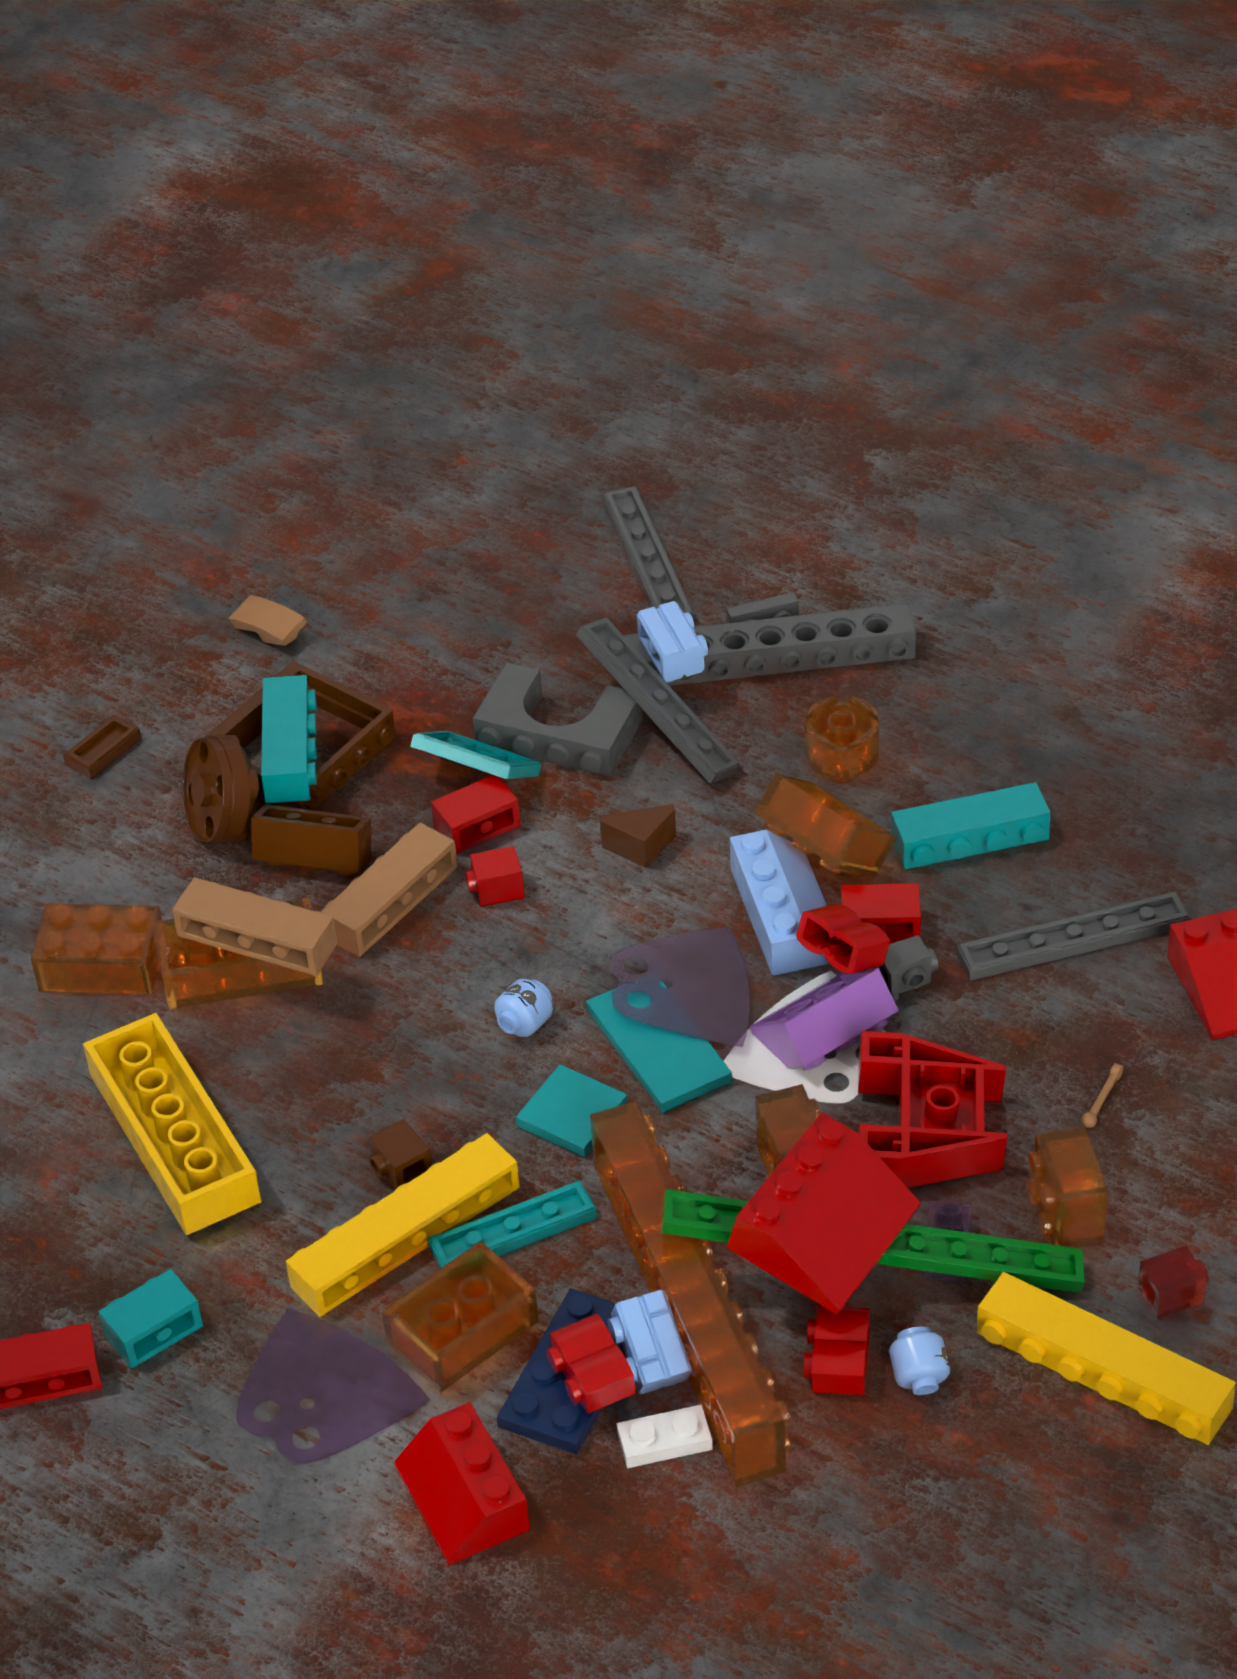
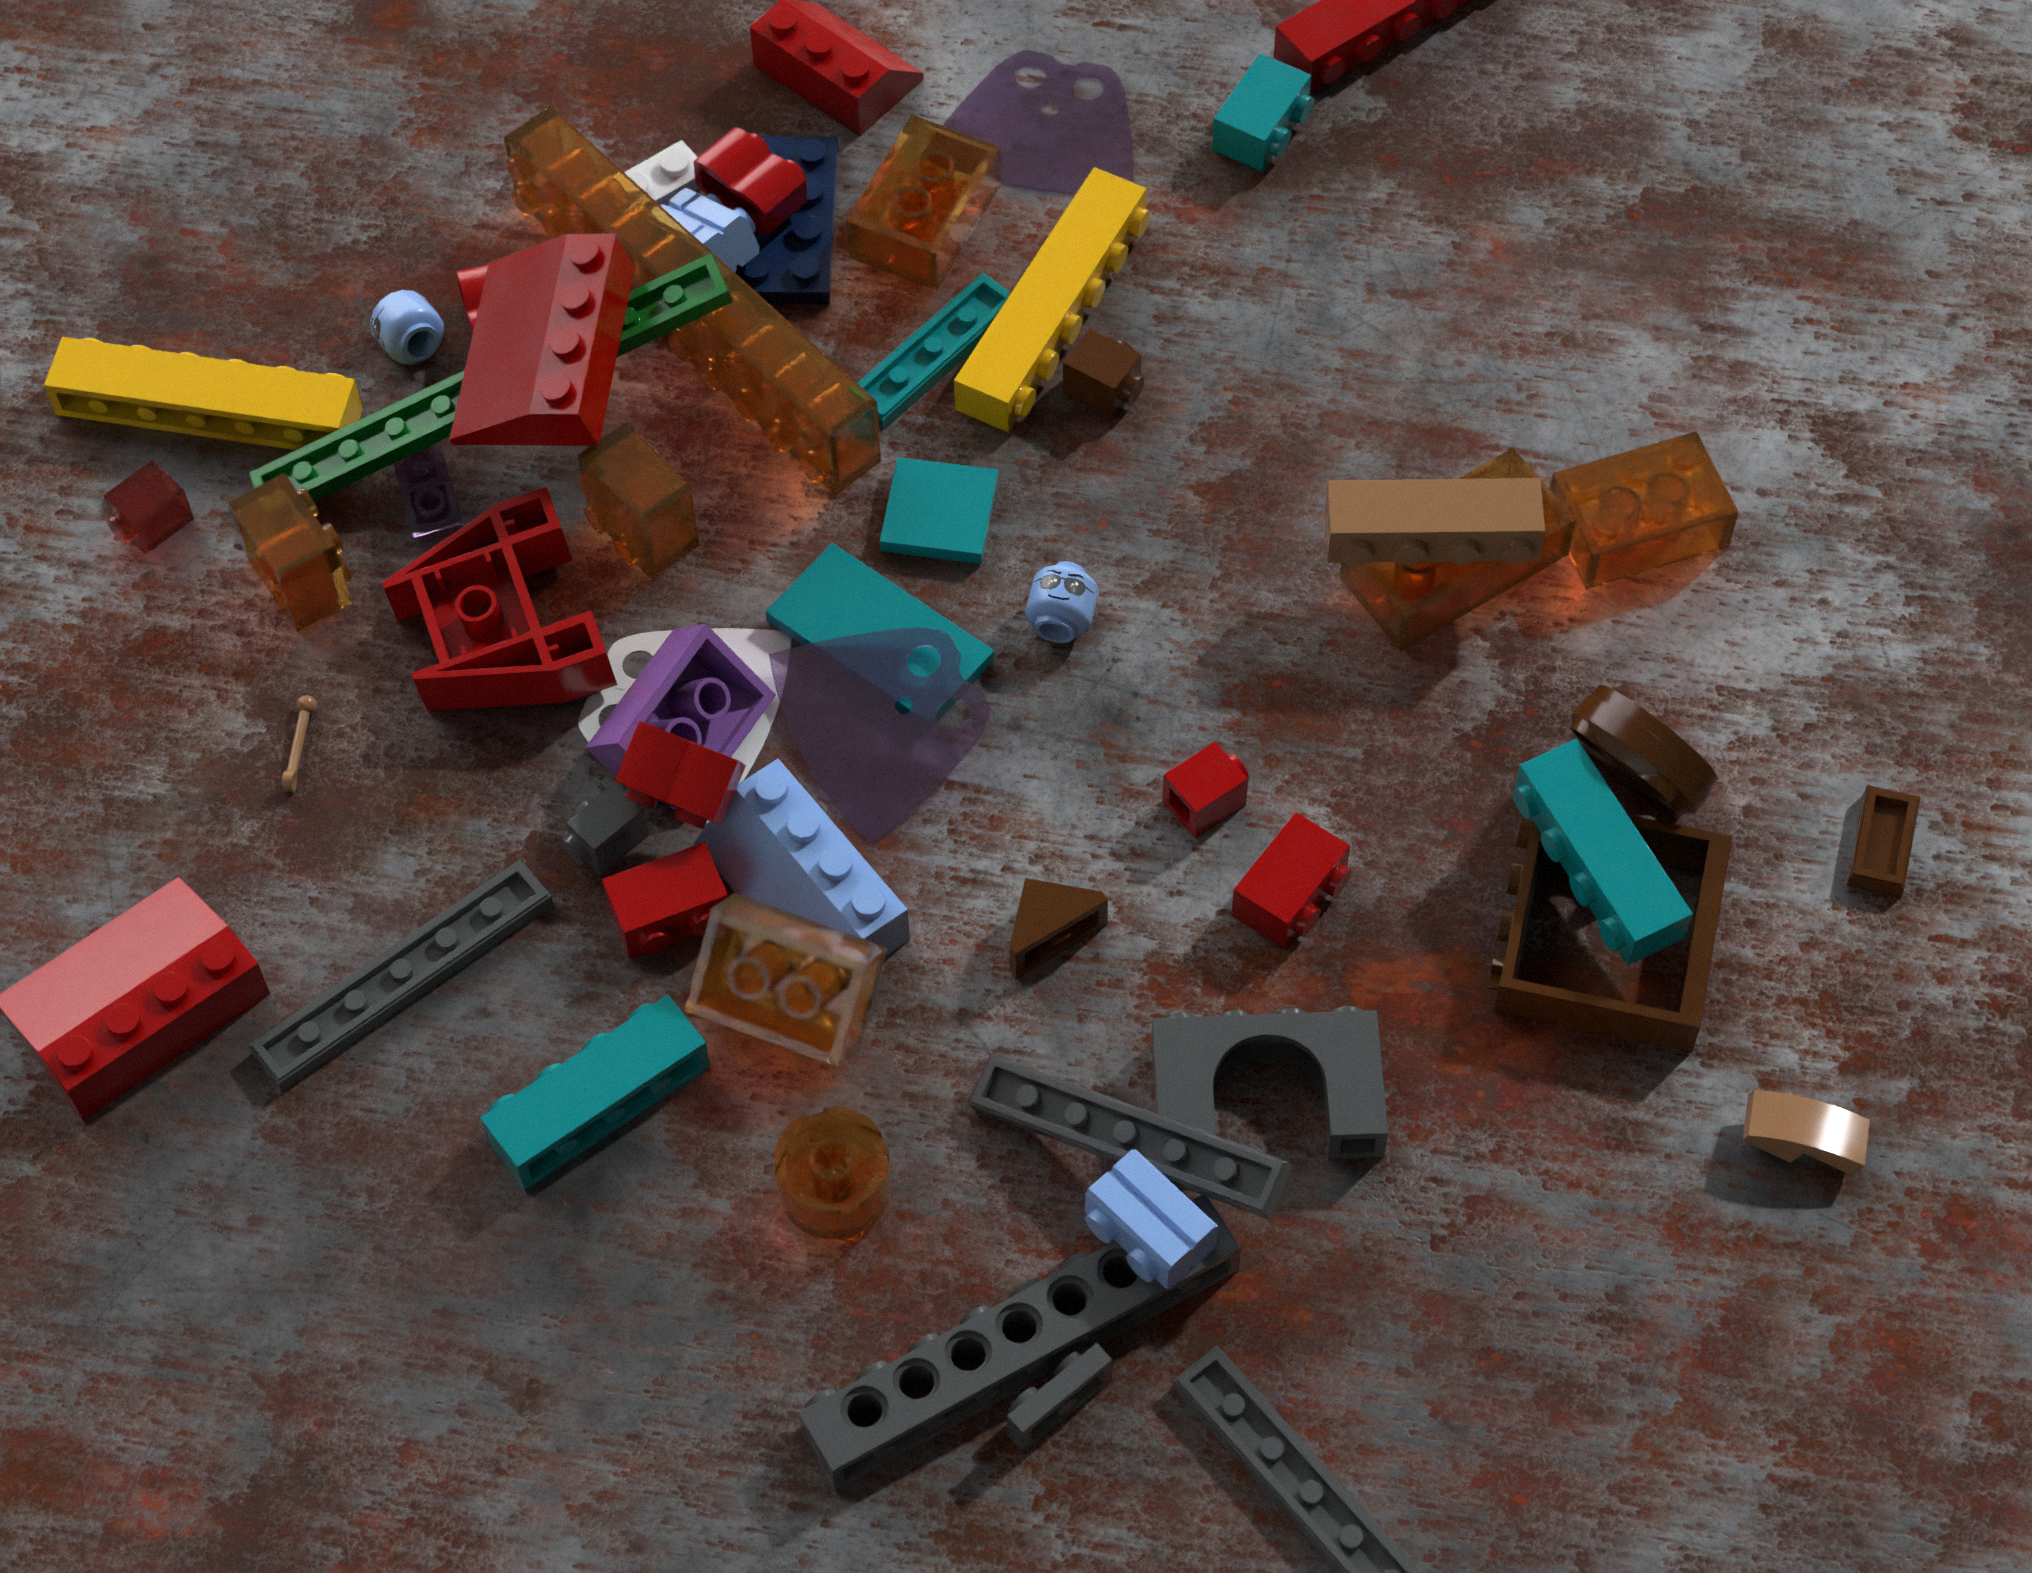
camera: 155 degrees right, 15 degrees up
yellow brick [83,1013,261,1236] -> none
reddish brown brick [251,804,371,876] -> none
medium nougat brick [321,823,458,957] -> none
teal tile [410,731,541,779] -> none

